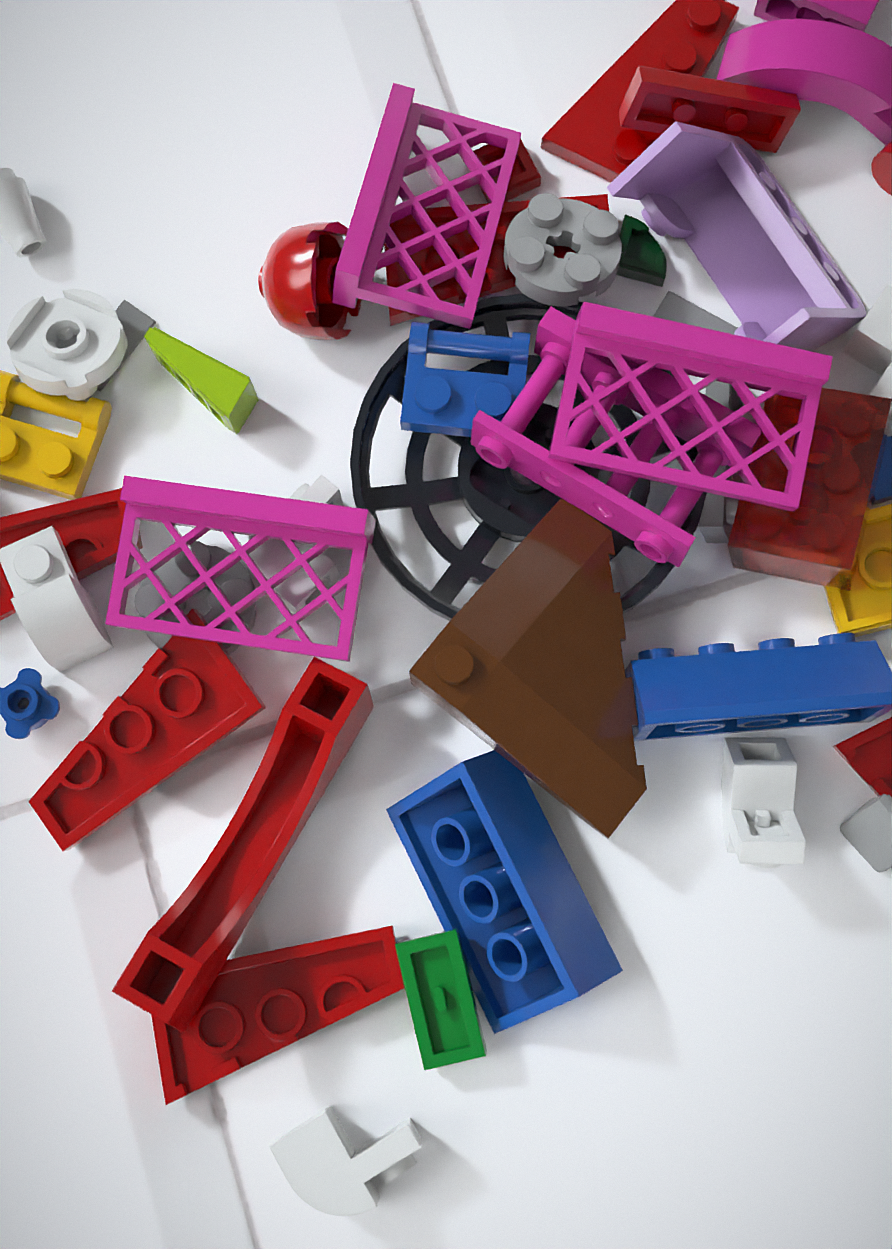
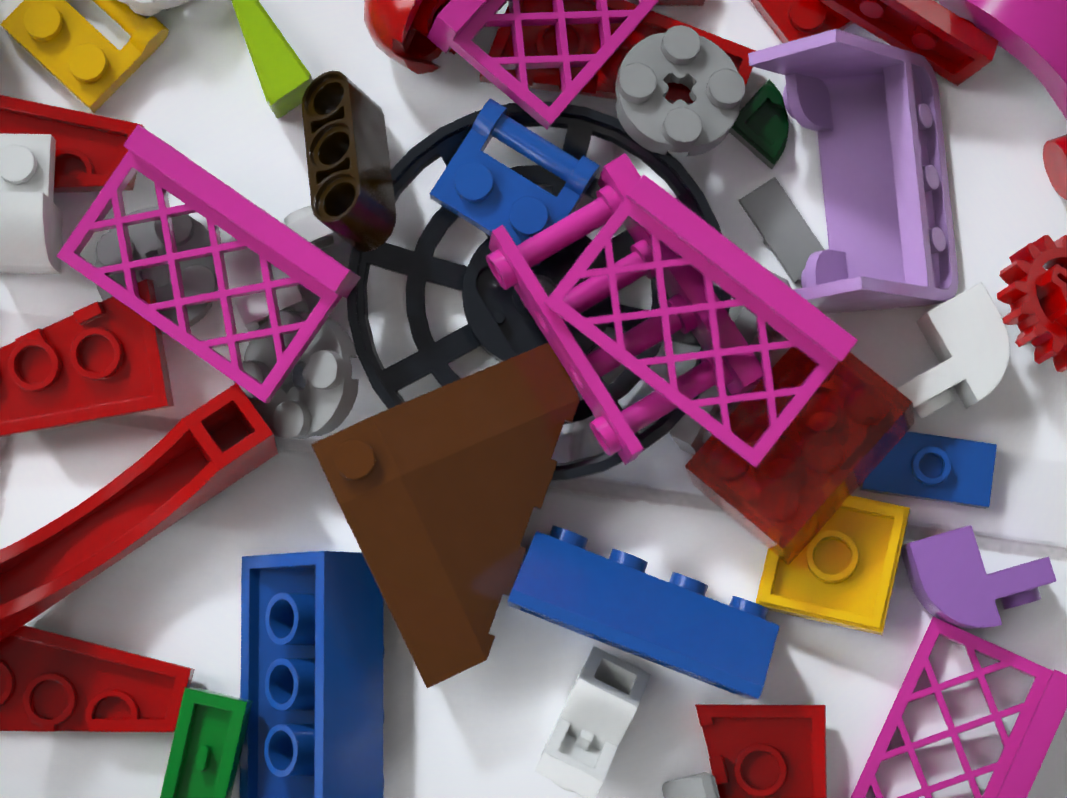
camera: 20 degrees right, 5 degrees up
none -> light grey plate [234,310,359,439]
none -> dark brown beam [301,70,396,252]

